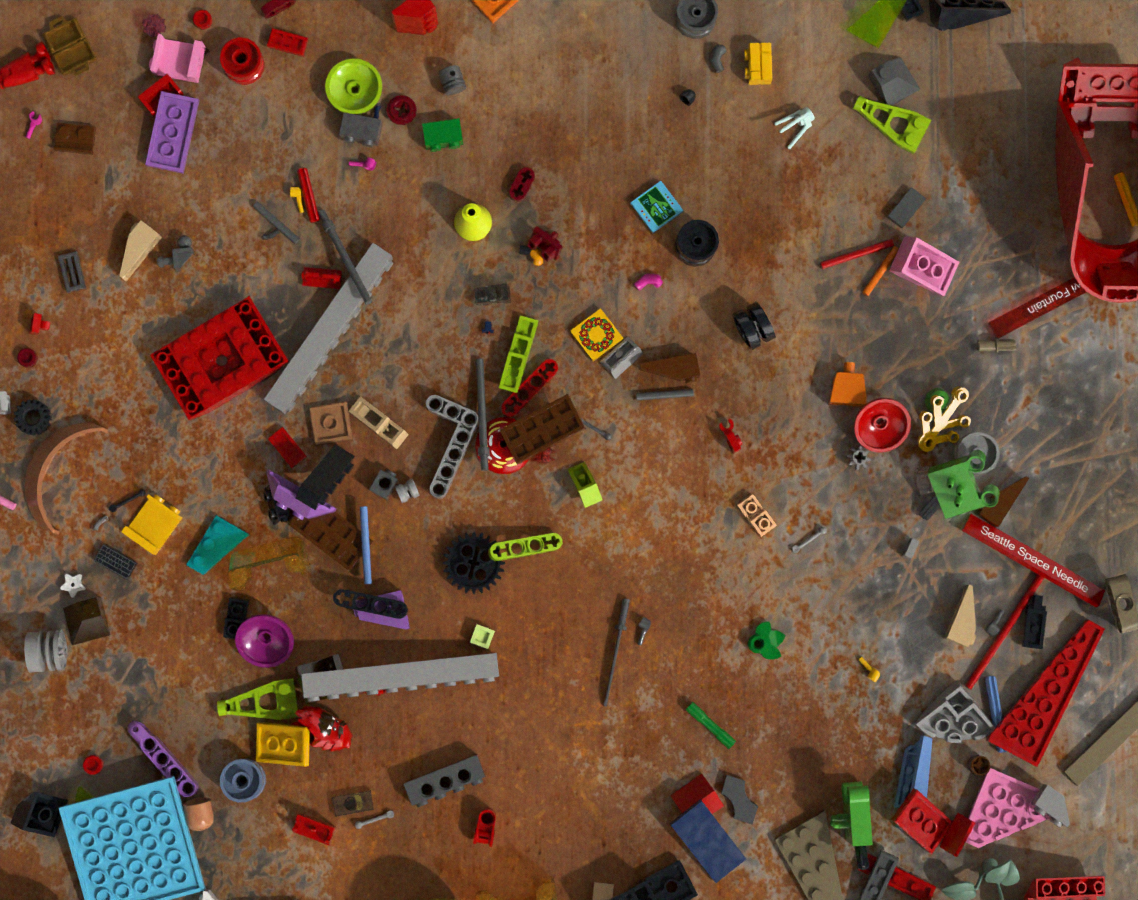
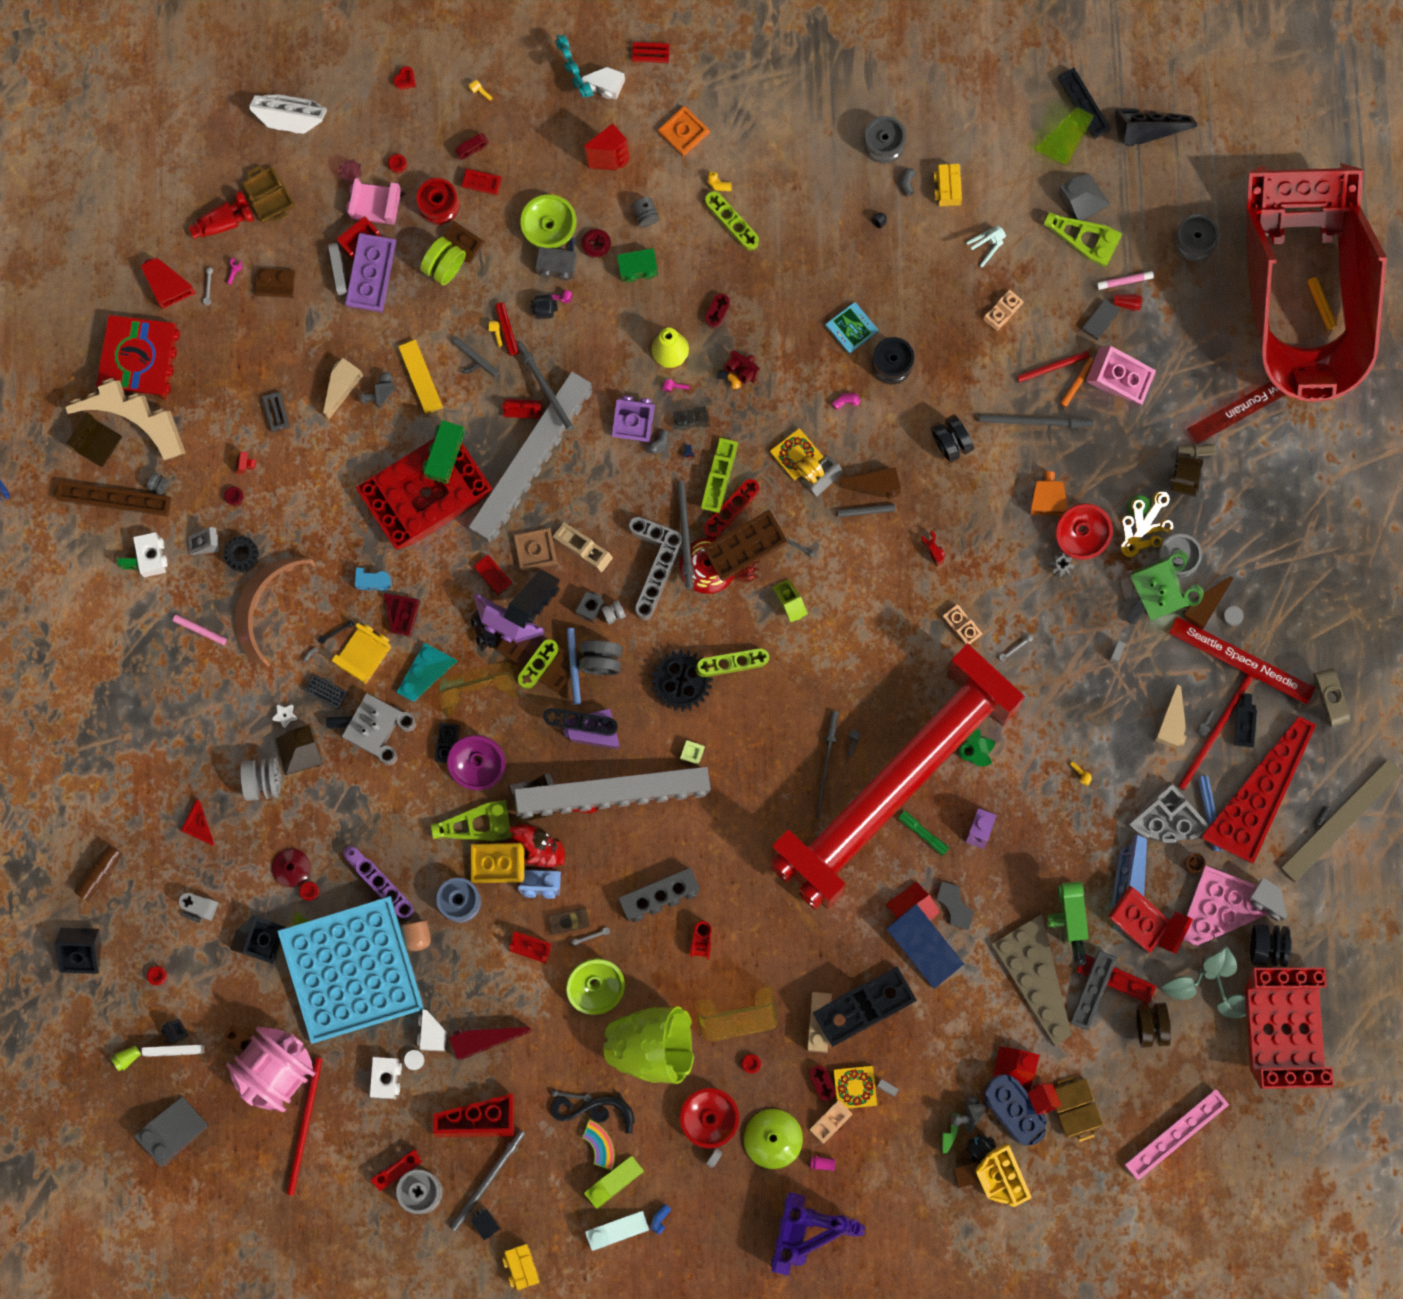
camera: 10 degrees right, 5 degrees down
none -> light grey hinge [203,267,213,306]
none -> dark red dish [272,849,311,887]
none -> light grey piece [326,693,416,766]
none -> light grey beam [328,242,348,296]
none -> dark azure leg [355,568,392,591]
none -> dark red wing [383,593,420,637]
none -> yellow tile [398,340,443,415]
none -> lime wheel [420,237,466,286]
none -> green brick [422,420,466,484]
none -> reddish brown plate [444,221,485,264]
none -> lime beam [518,639,559,689]
none -> light blue bracket [518,870,561,899]
none -> black head [530,294,558,319]
none -> lime dish [566,958,625,1015]
none -> dark grey wheel [578,641,623,675]
none -> medium lavender plate [612,395,655,442]
none -> dark grey arm [647,430,669,454]
none -> dark pink hand [662,379,689,392]
none -> lime beam [706,192,759,250]
none -> yellow arm [707,172,732,191]
none -> red piece [770,643,1025,910]
none -> yellow wheel [796,455,825,485]
none -> medium lavender torso [966,808,996,849]
none -> dark grey bar [979,415,1094,429]
none -> light nougat slope [983,290,1024,331]
none -> bright pink bar [1097,271,1154,290]
none -> red cone [1114,293,1143,312]
none -> dark brown brick [1170,455,1204,497]
none -> dark grey wheel [1174,214,1219,262]
none -> light grey tile [1223,606,1244,626]
none -> black wheel [1250,924,1292,967]
none -> dark grey piece [1315,802,1331,830]

